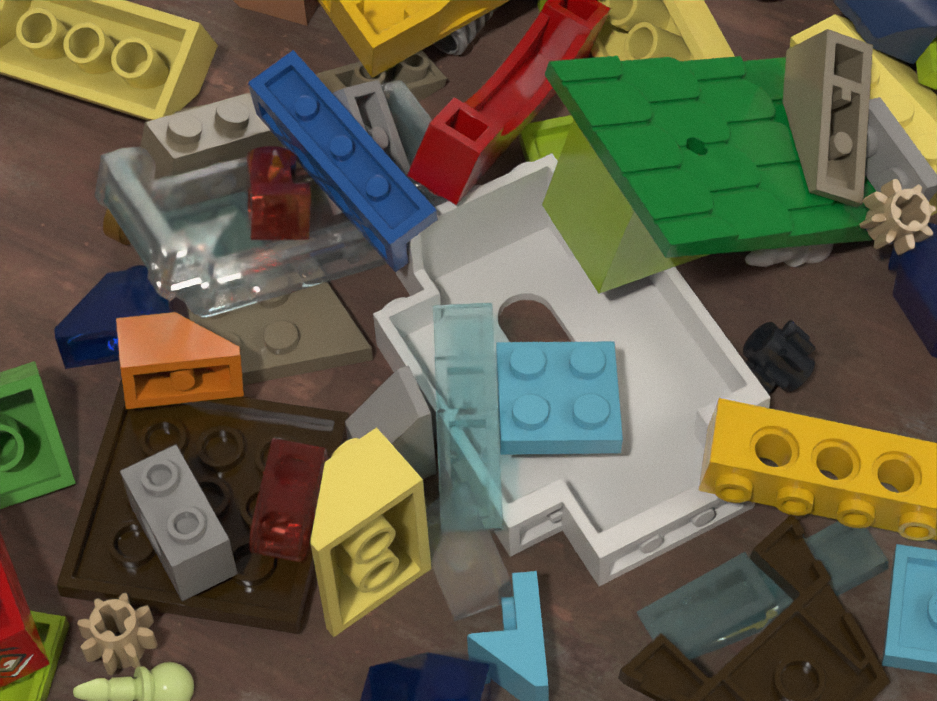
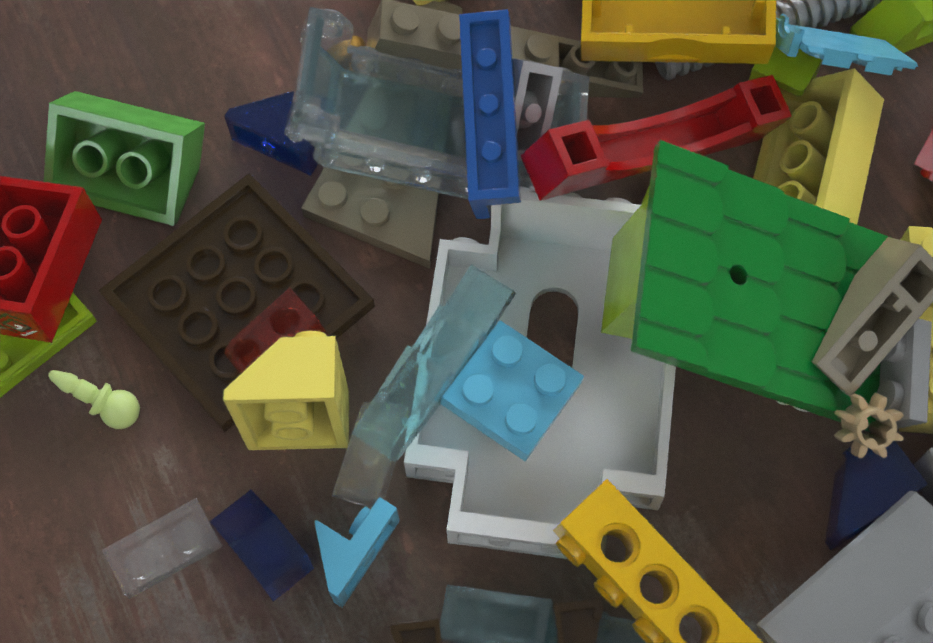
camera: 35 degrees right, 10 degrees up
tan gear [77,593,157,675] -> none
orange slope [116,312,244,409] -> none
light grey brick [120,445,238,601] -> none
clear red leg [245,146,311,240] -> none
light grey slope [345,365,436,479] -> none
black gear [743,320,816,394] -> none

